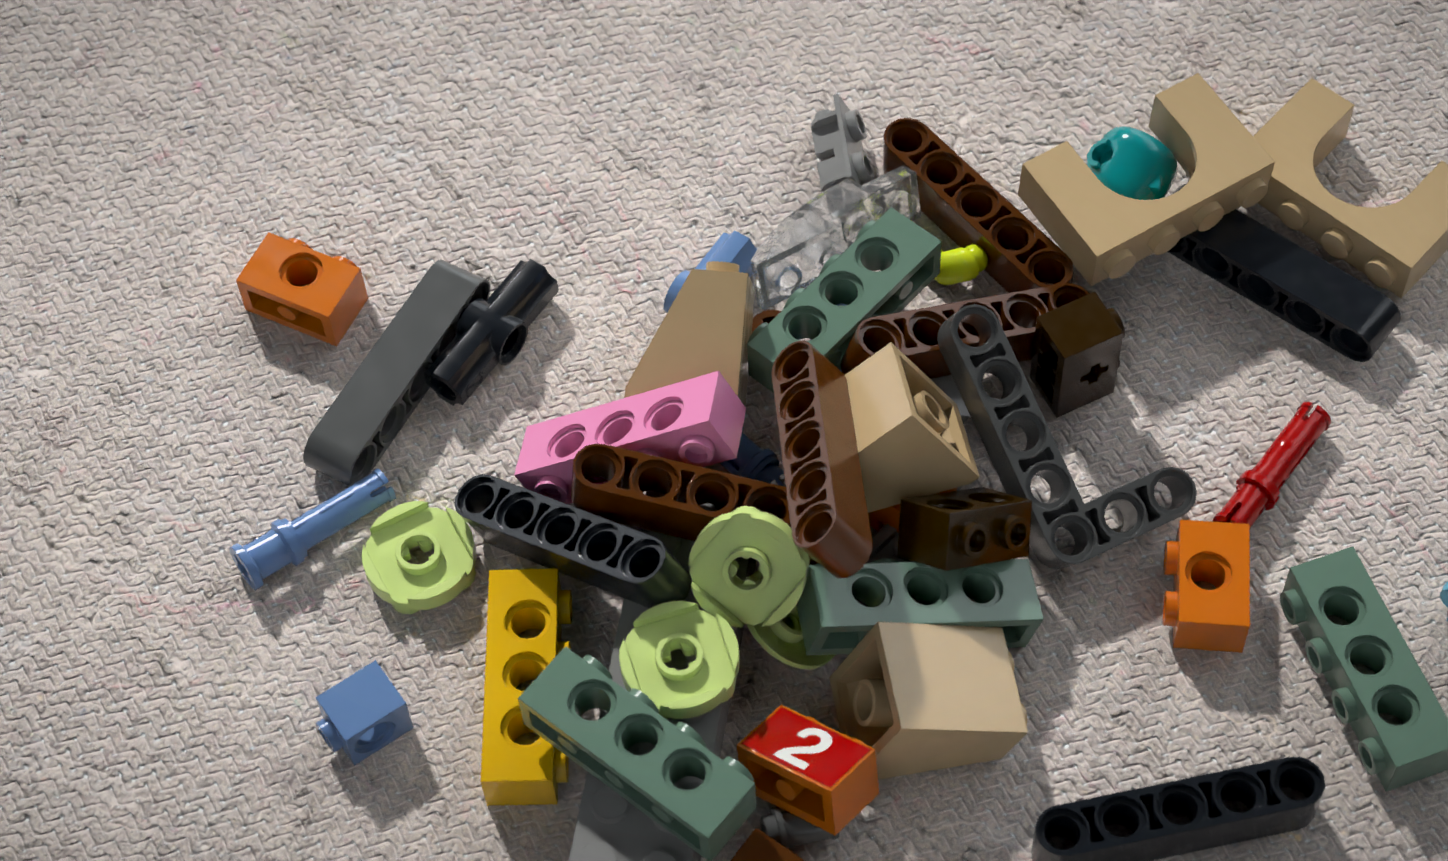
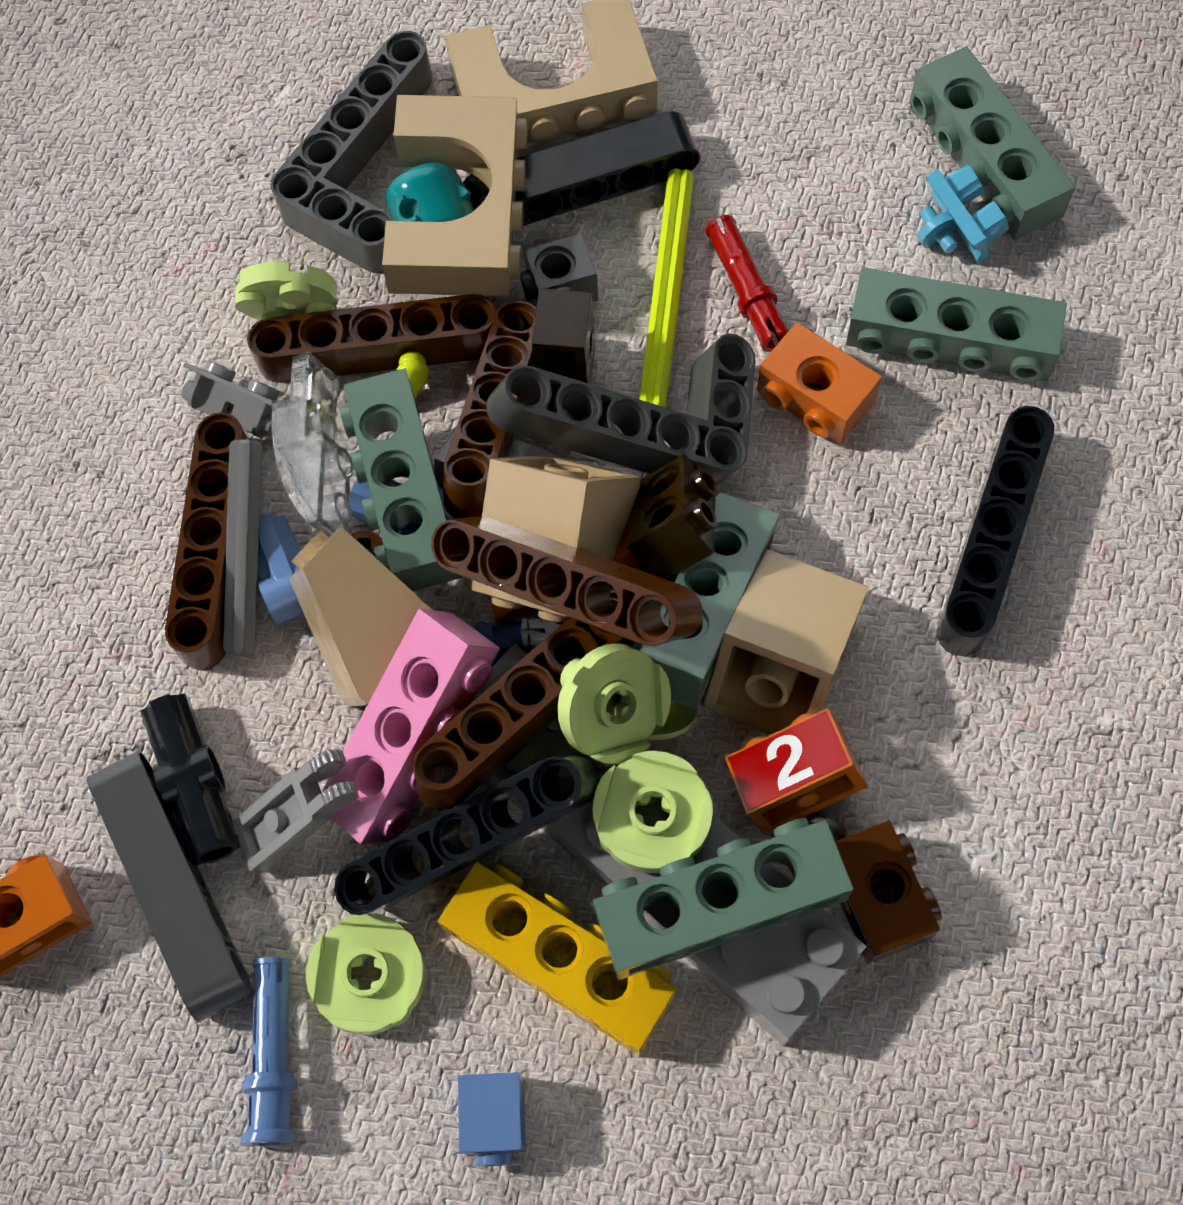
camera: 55 degrees left, 10 degrees up
none -> reddish brown beam [165,412,249,671]
none -> light grey axle [223,440,262,653]
none -> light grey hinge [233,748,359,873]
none -> yellowish green plate [235,261,337,320]
none -> dark grey beam [271,31,432,273]
none -> dark grey brick [519,233,598,302]
none -> neon yellow axle [639,168,694,407]

